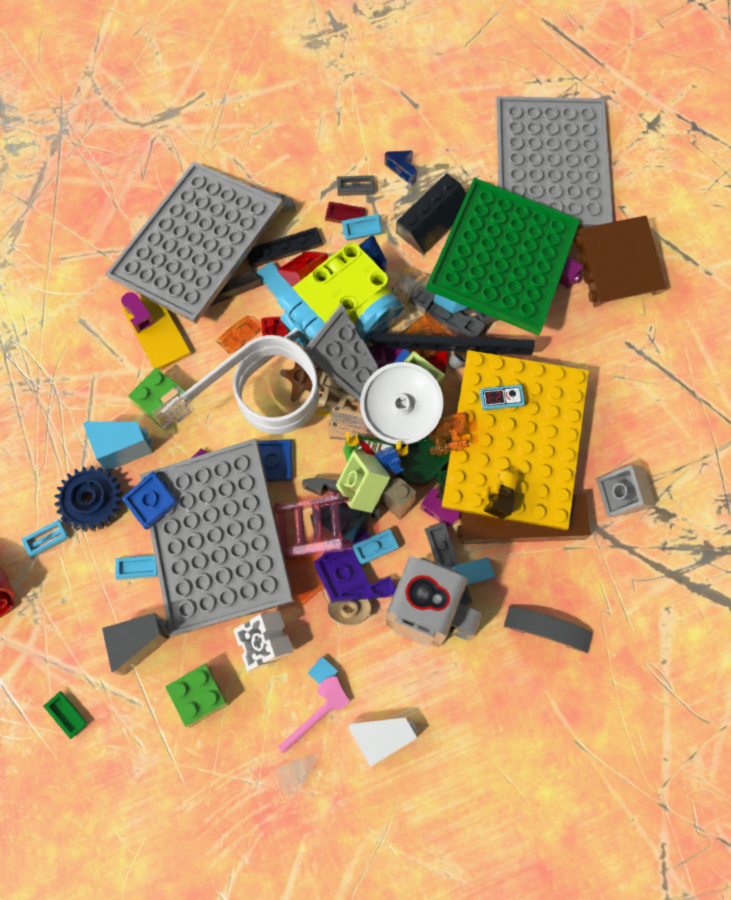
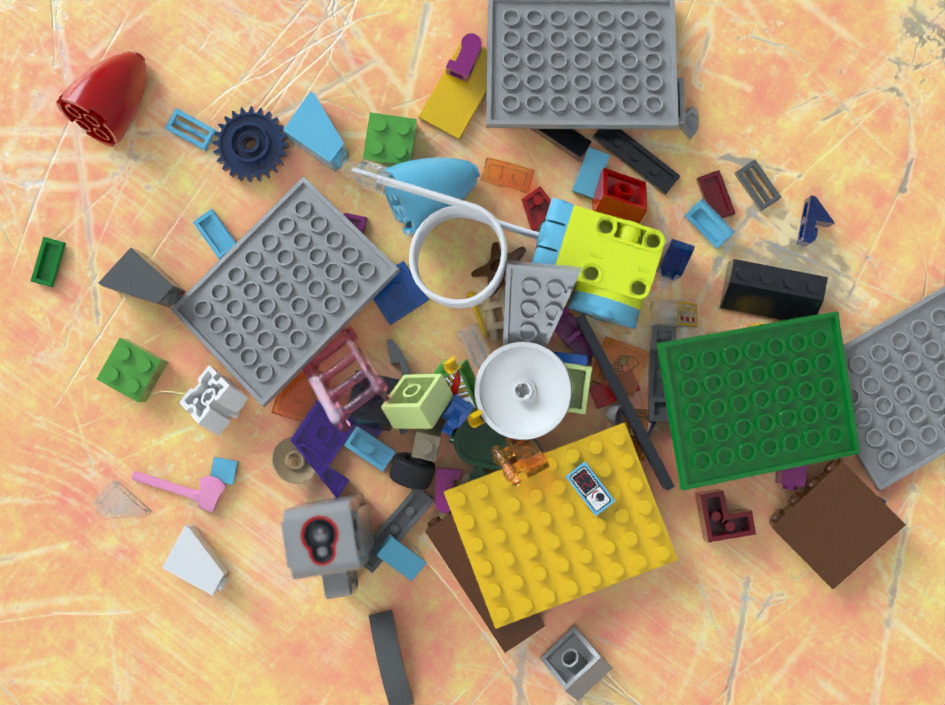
camera: 65 degrees right, 15 degrees up
blue tile [122,471,179,530] -> none
piece [481,470,518,519] -> none
none -> medium azure cylinder [380,157,480,237]
none -> black tyre [389,452,436,490]
none -> dark red brick [695,489,756,543]

